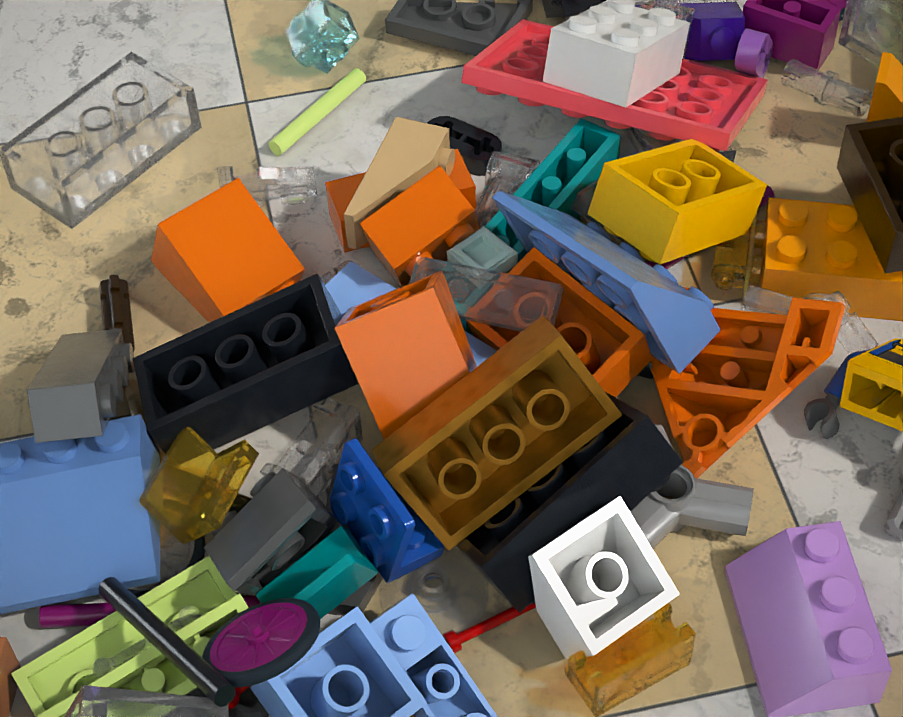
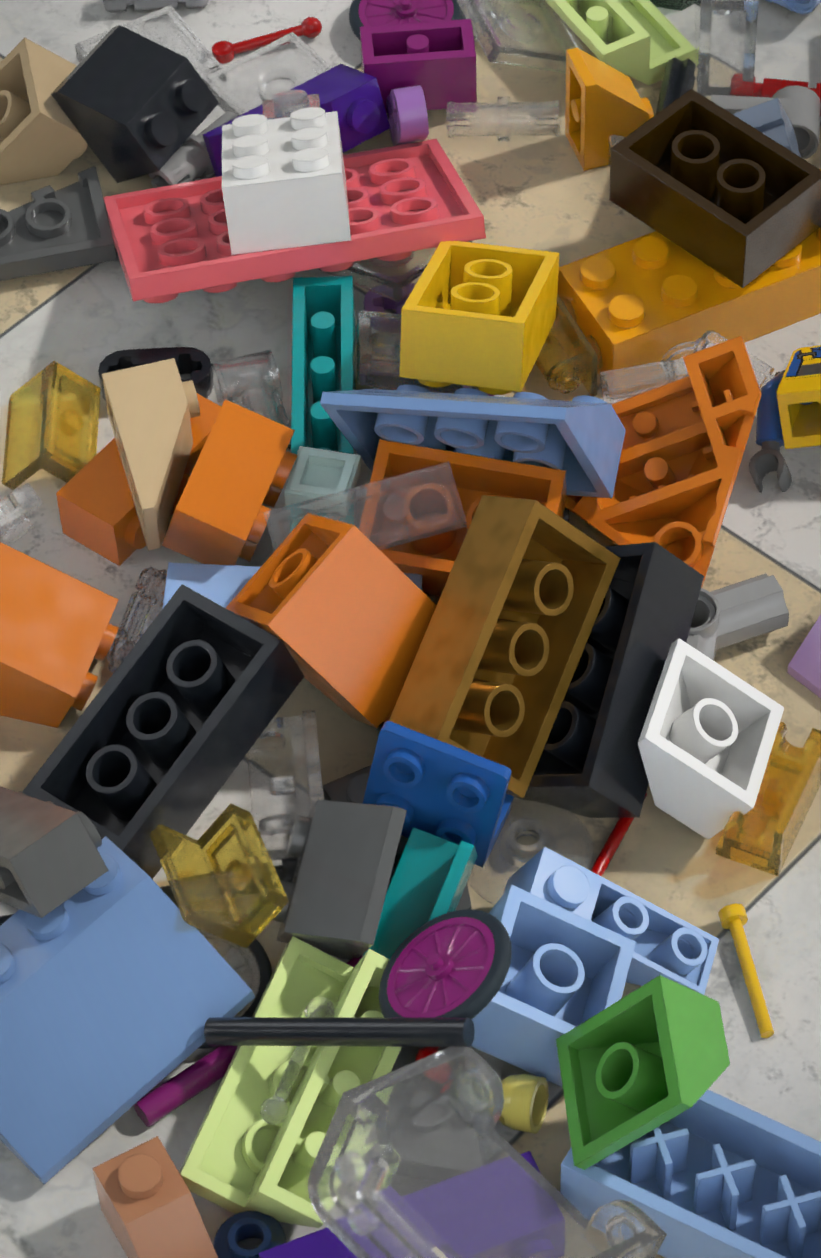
camera: 35 degrees left, 0 degrees up
none -> clear yellow panel [2,361,101,490]

